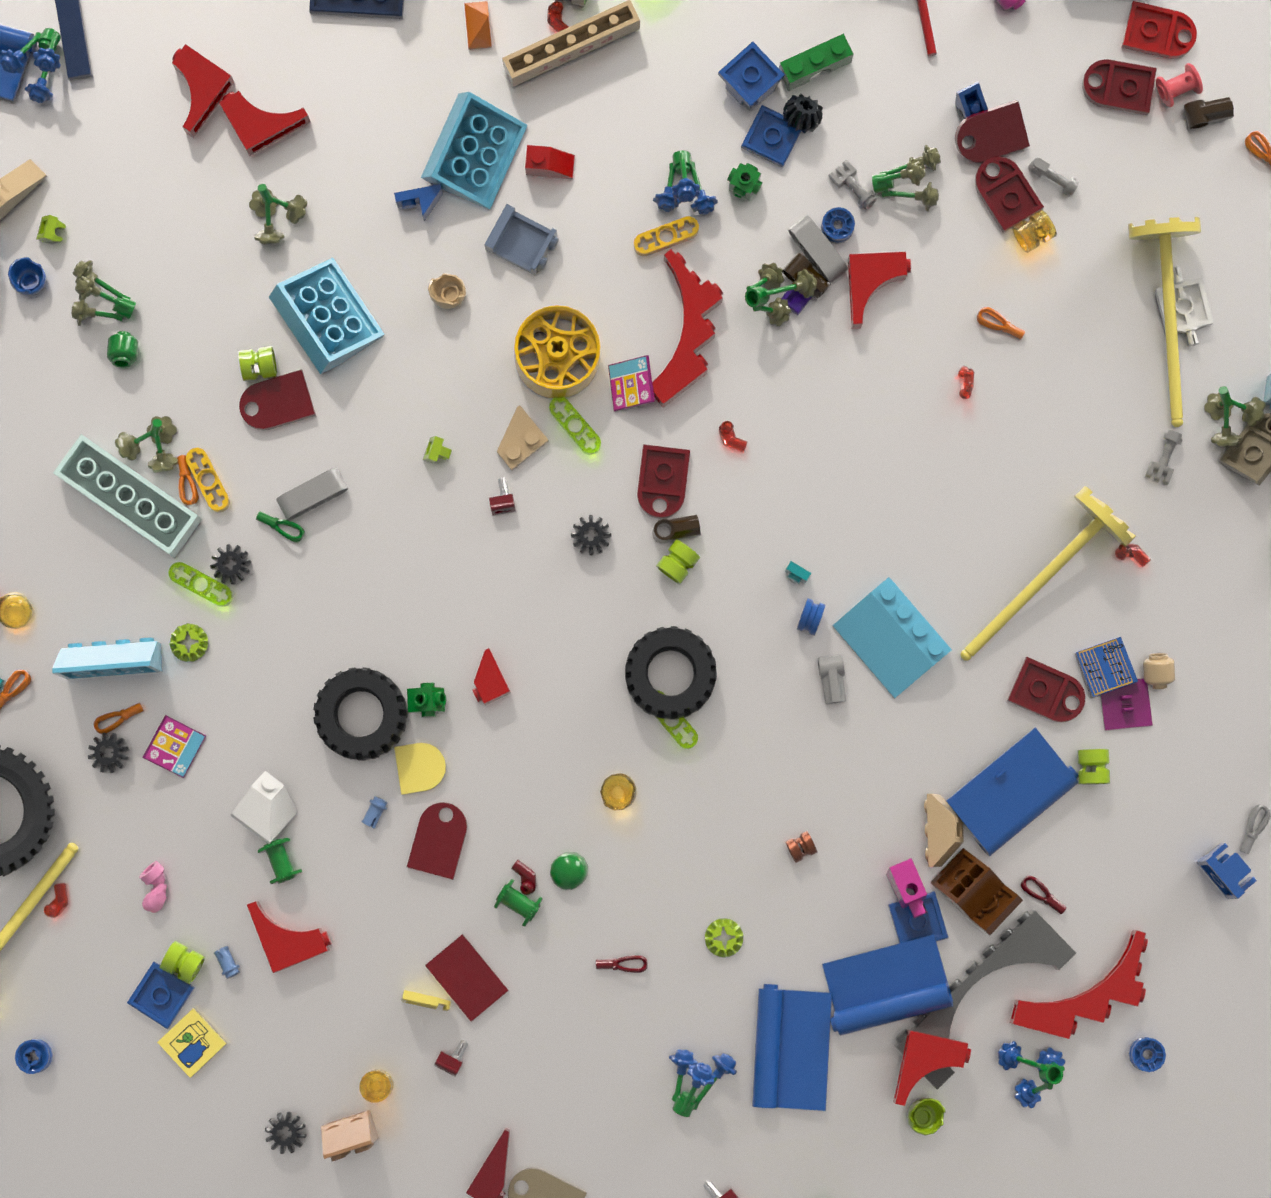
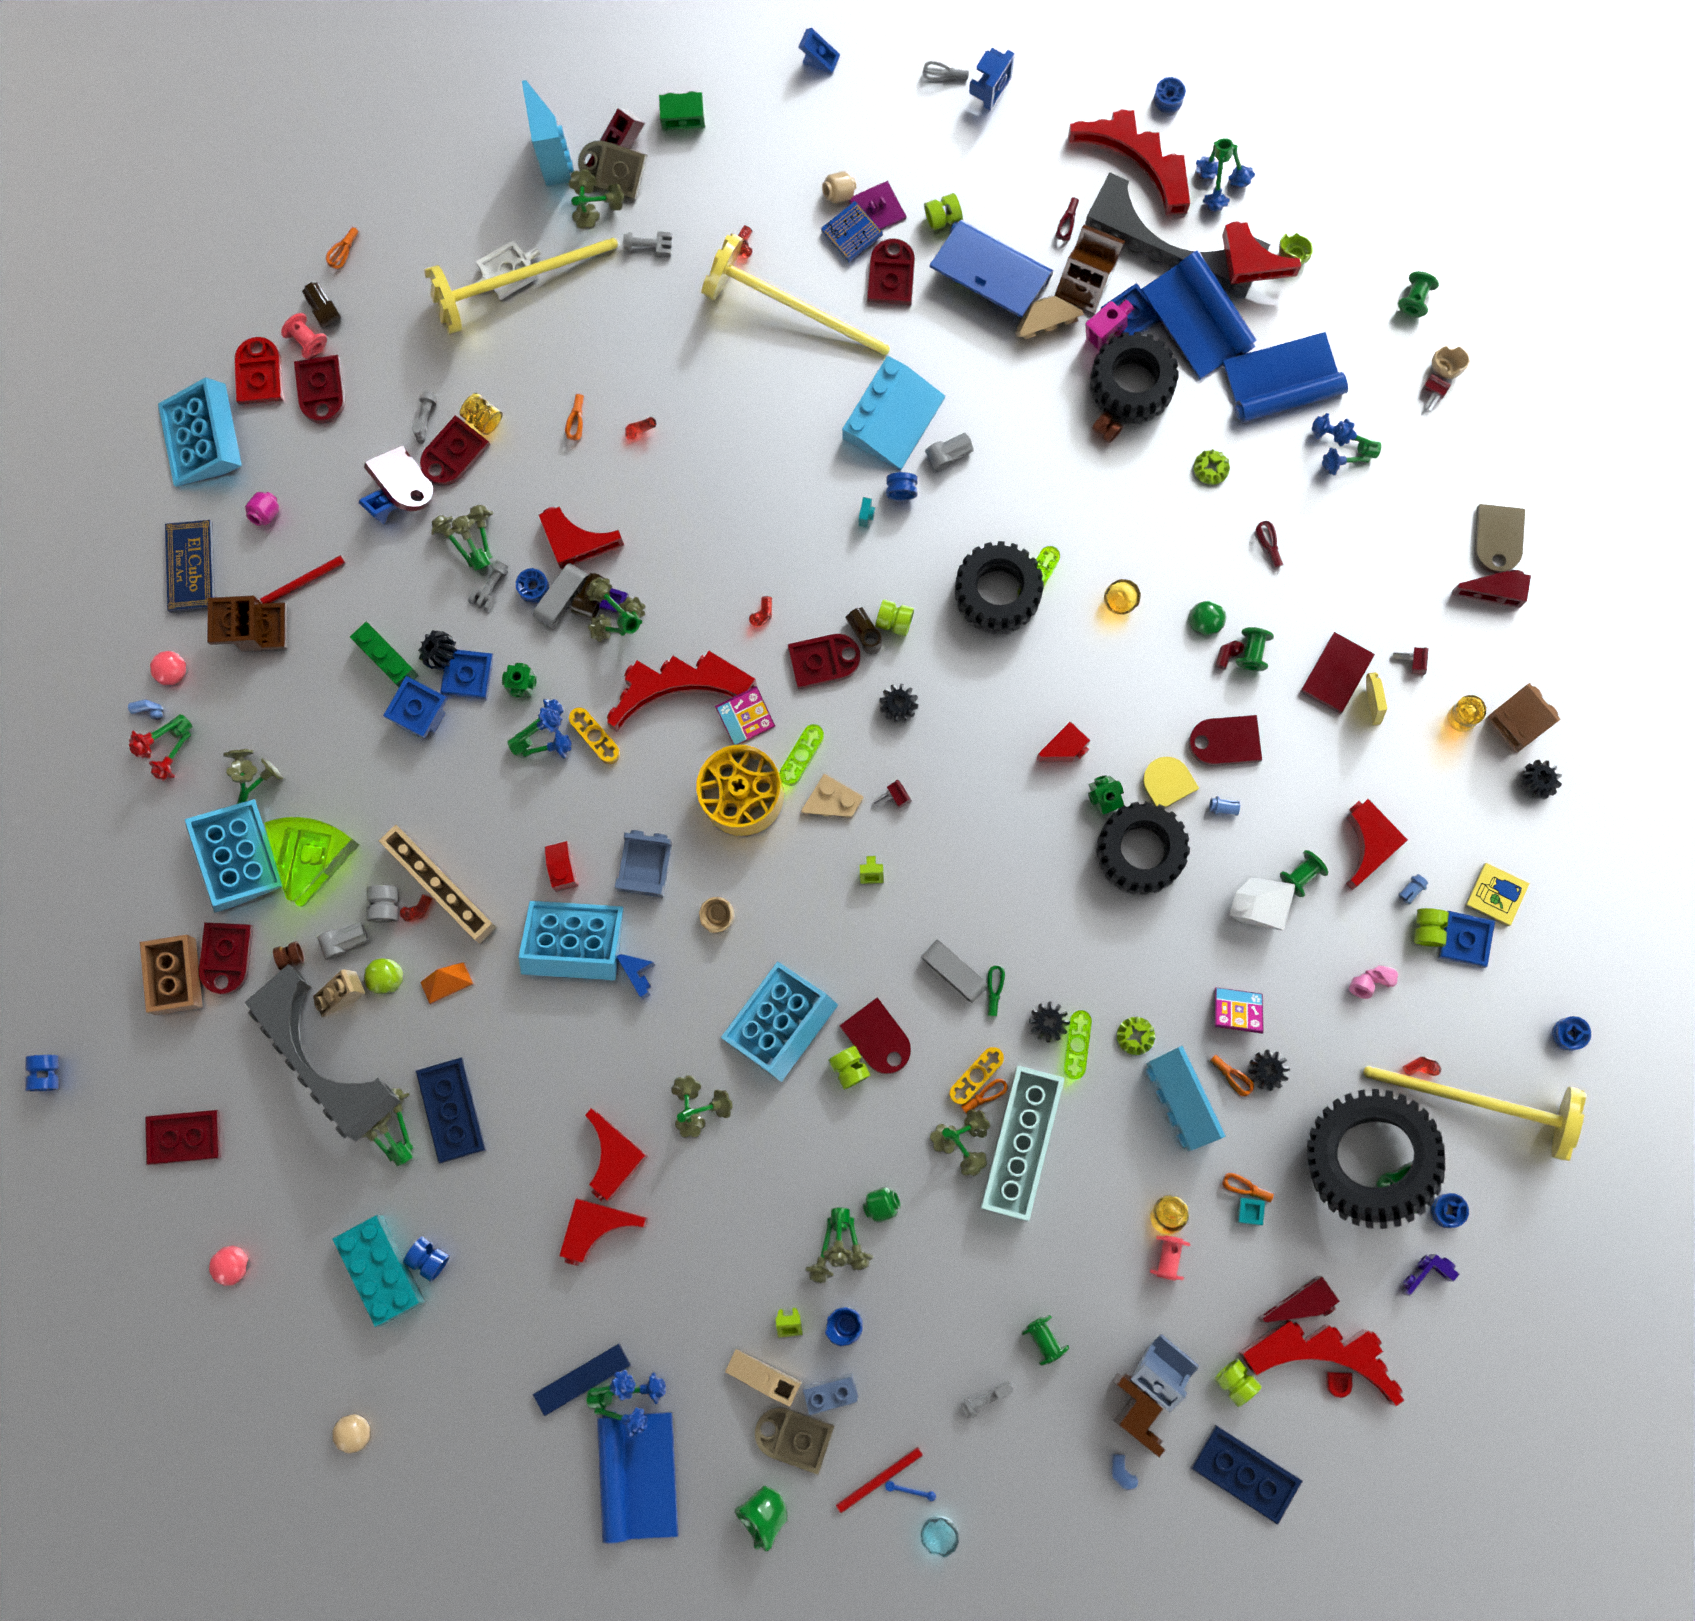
camera: 105 degrees left, 5 degrees down
none -> black tyre [1090,332,1179,424]

